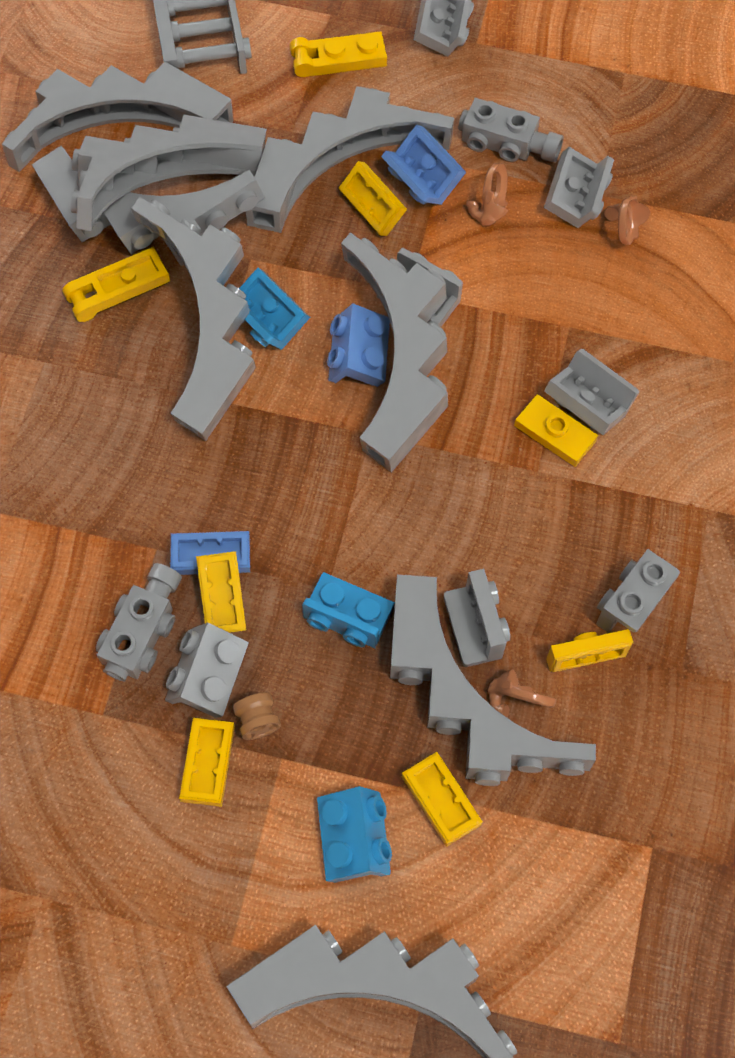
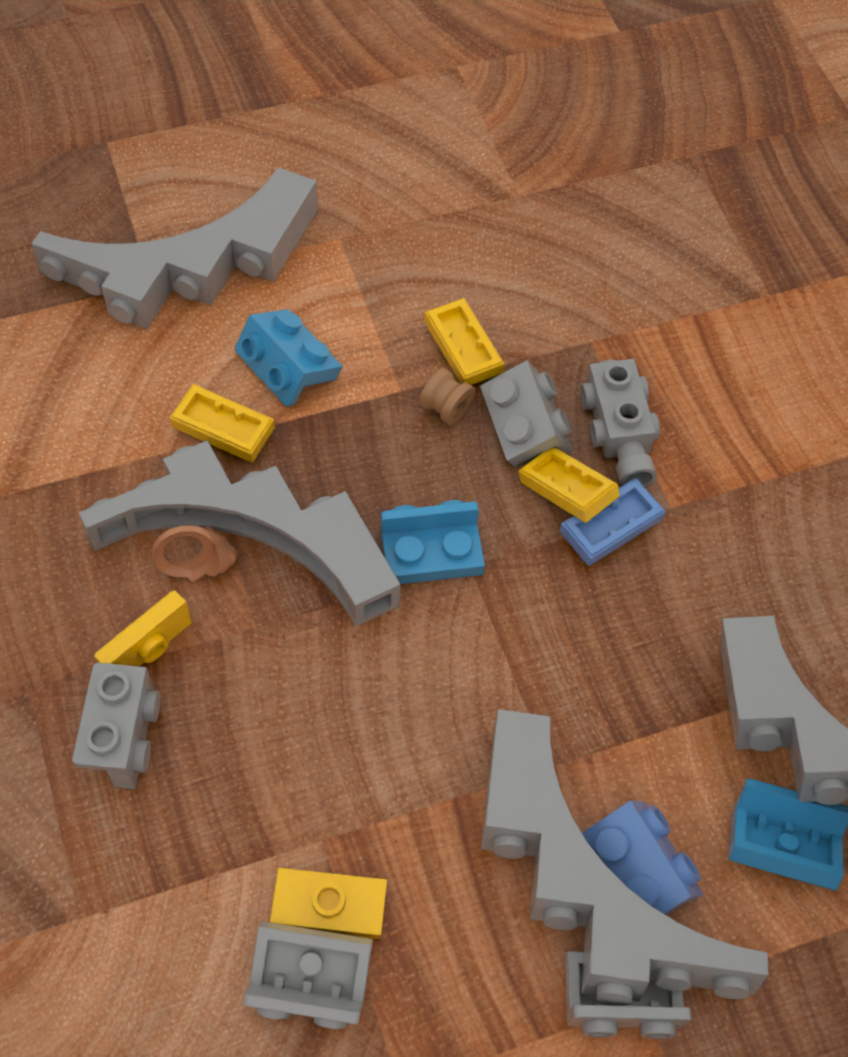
camera: 145 degrees right, 5 degrees down
light grey bracket [443,569,510,667] -> none

